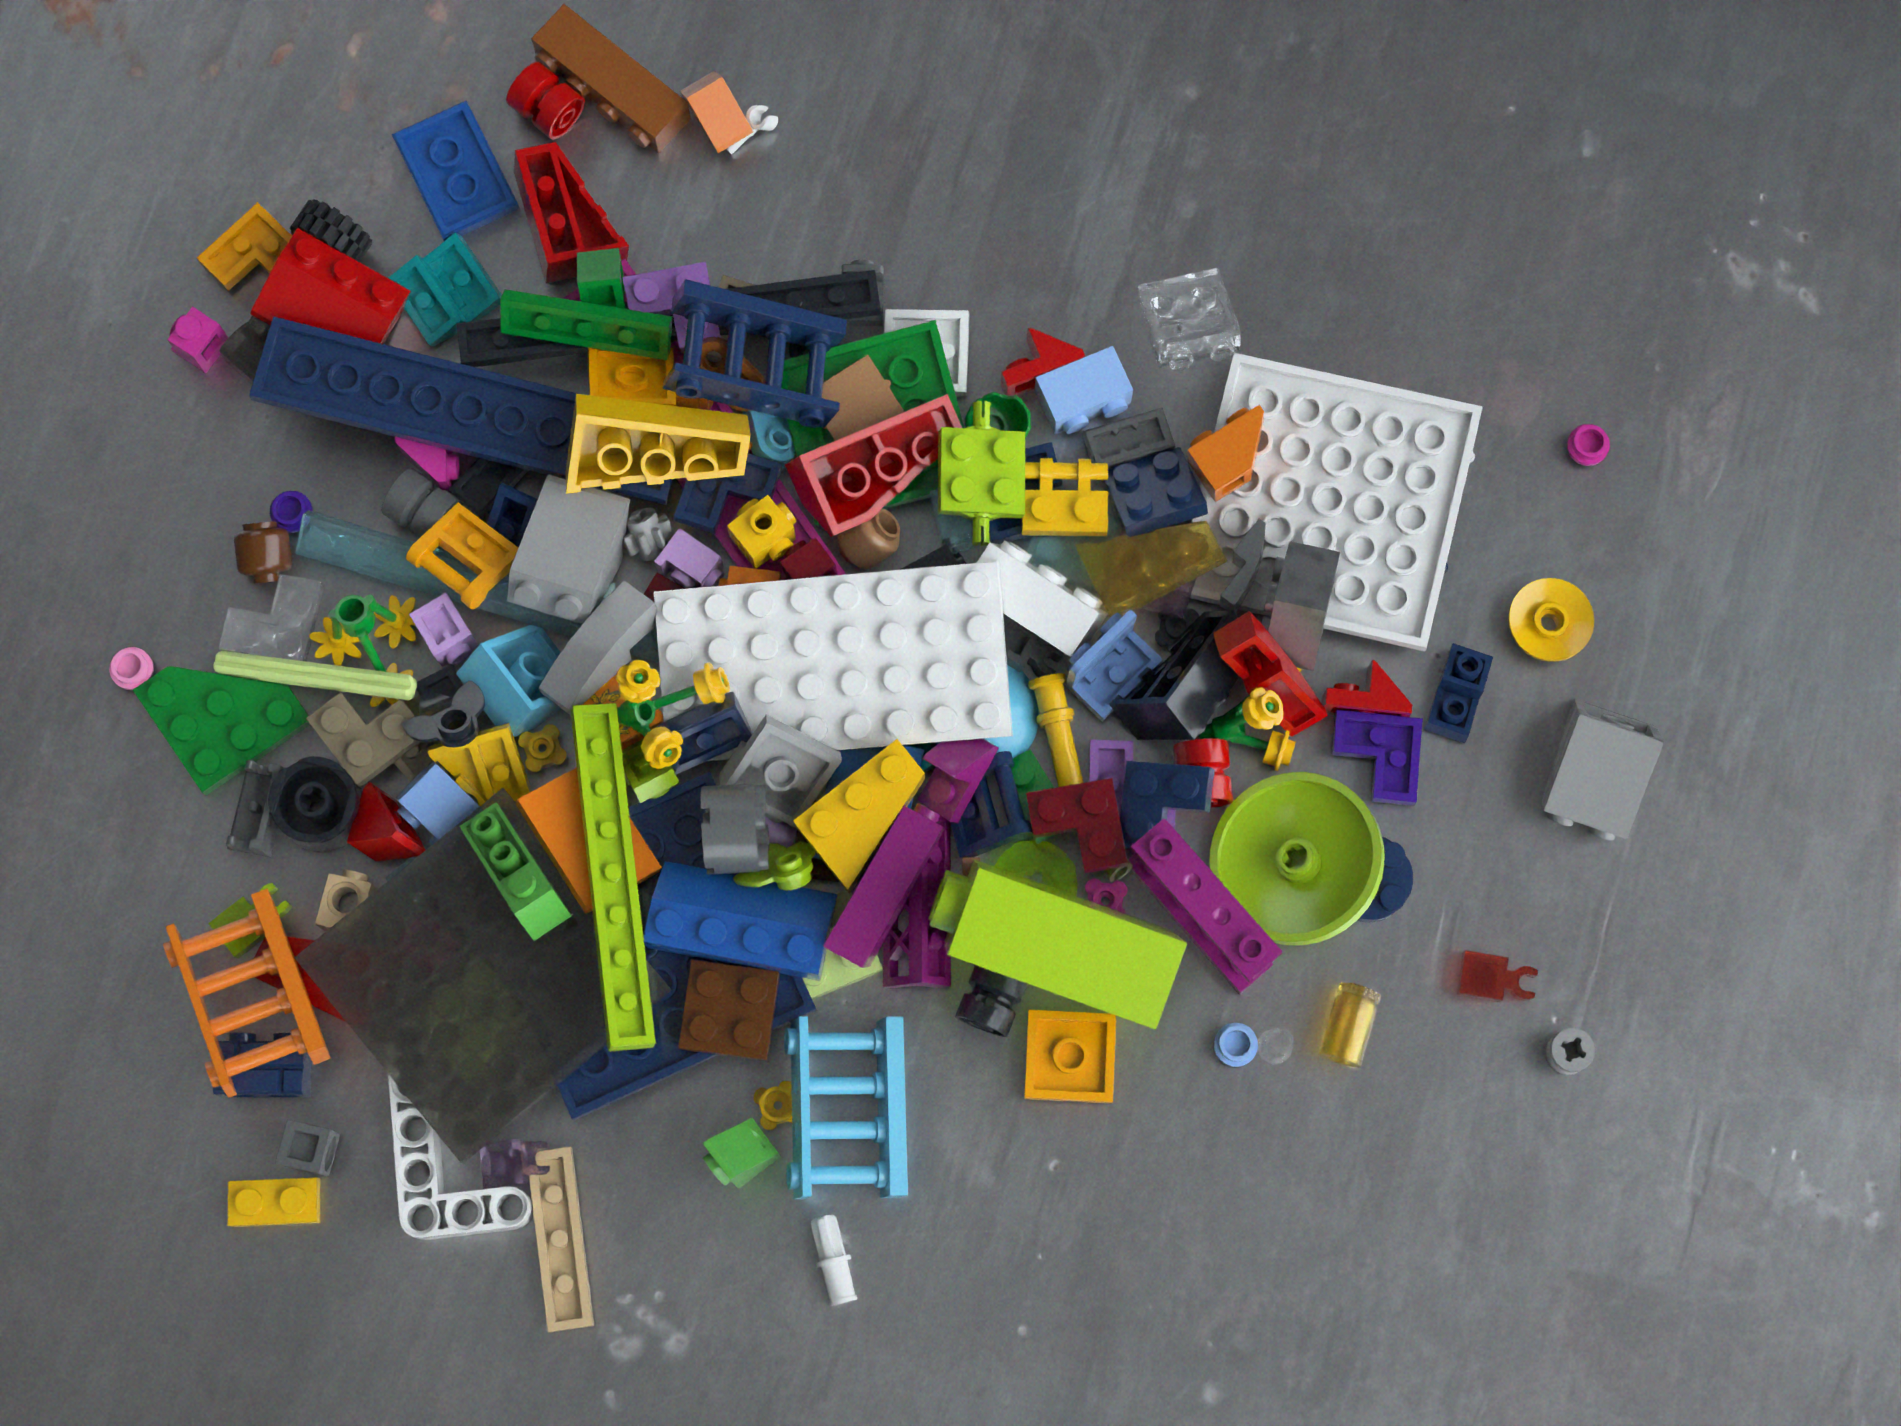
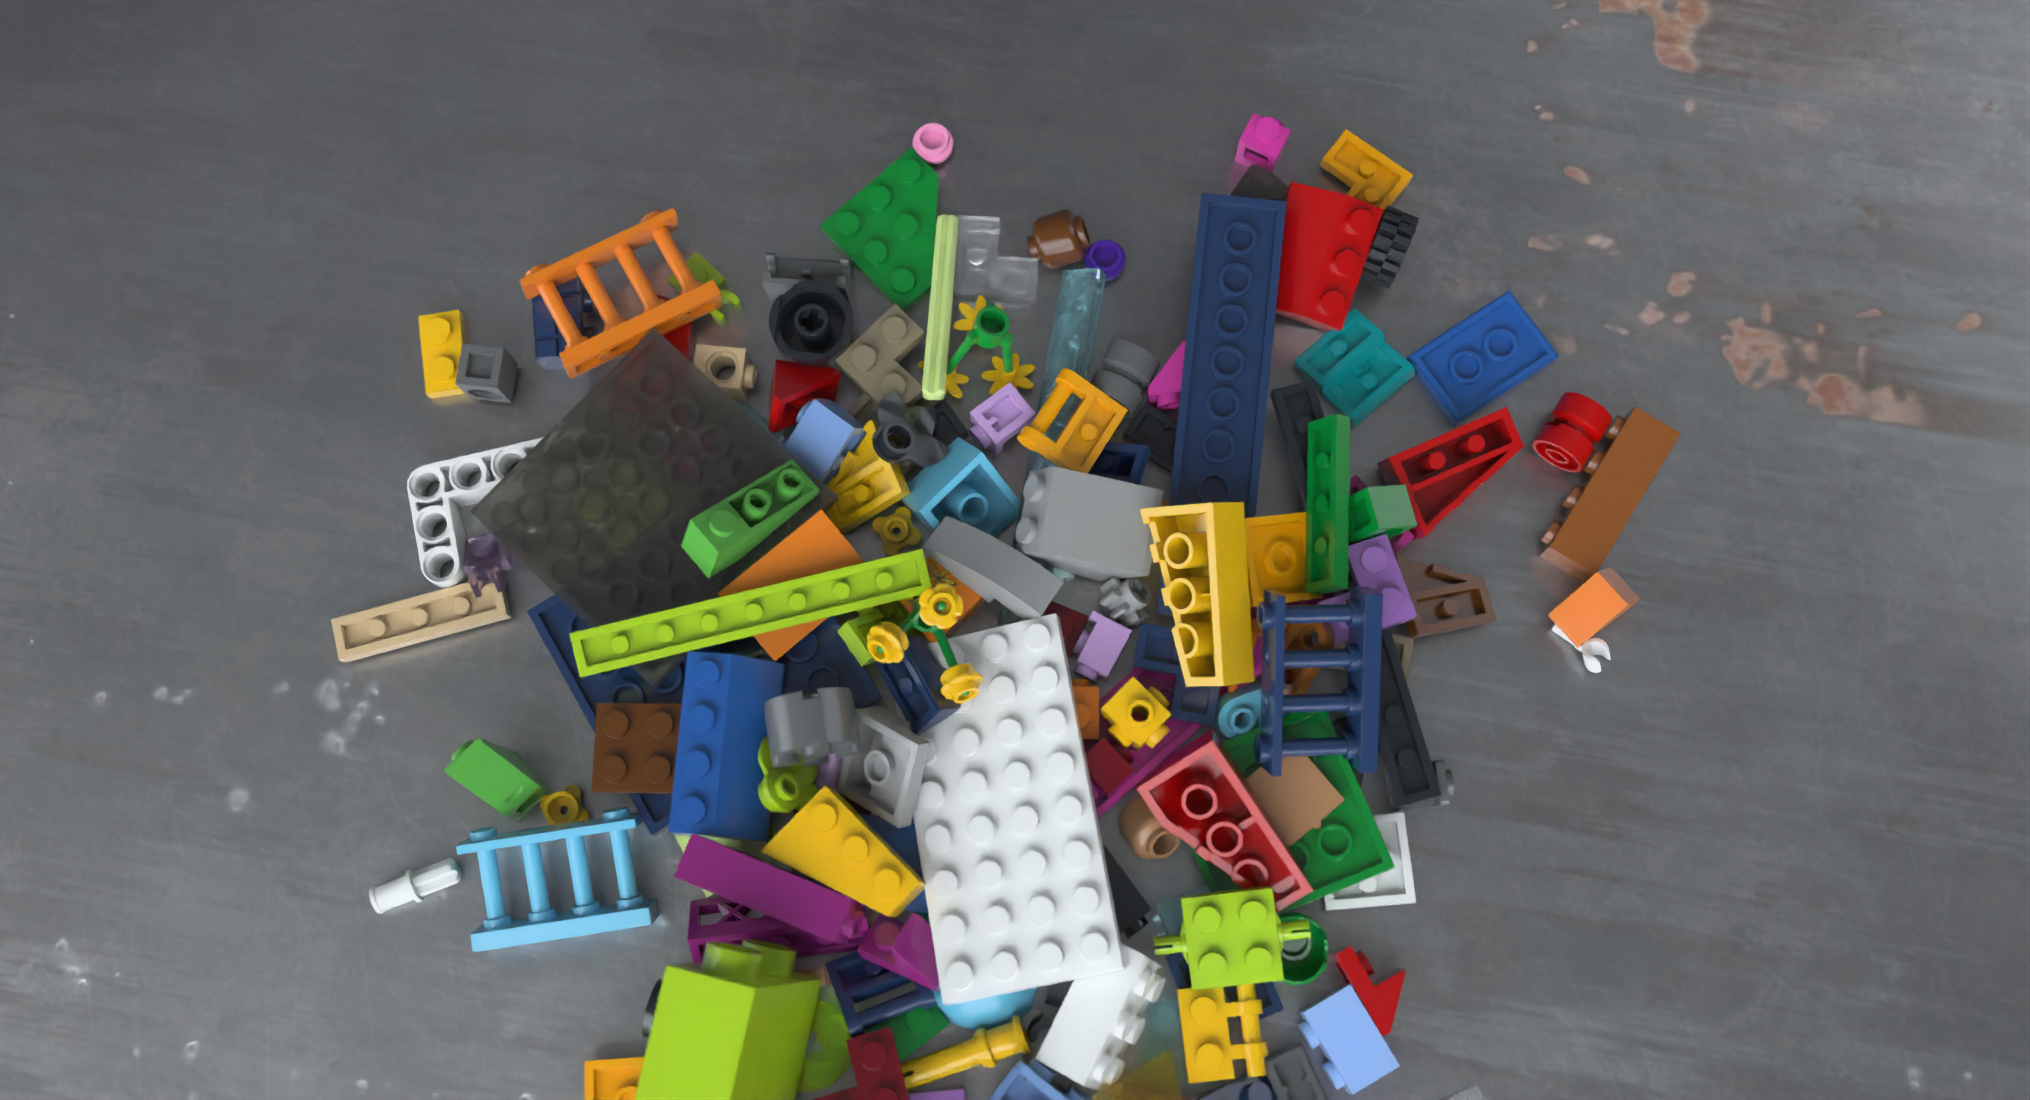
camera: 90 degrees right, 0 degrees up
none -> reddish brown wing [1395,553,1496,639]

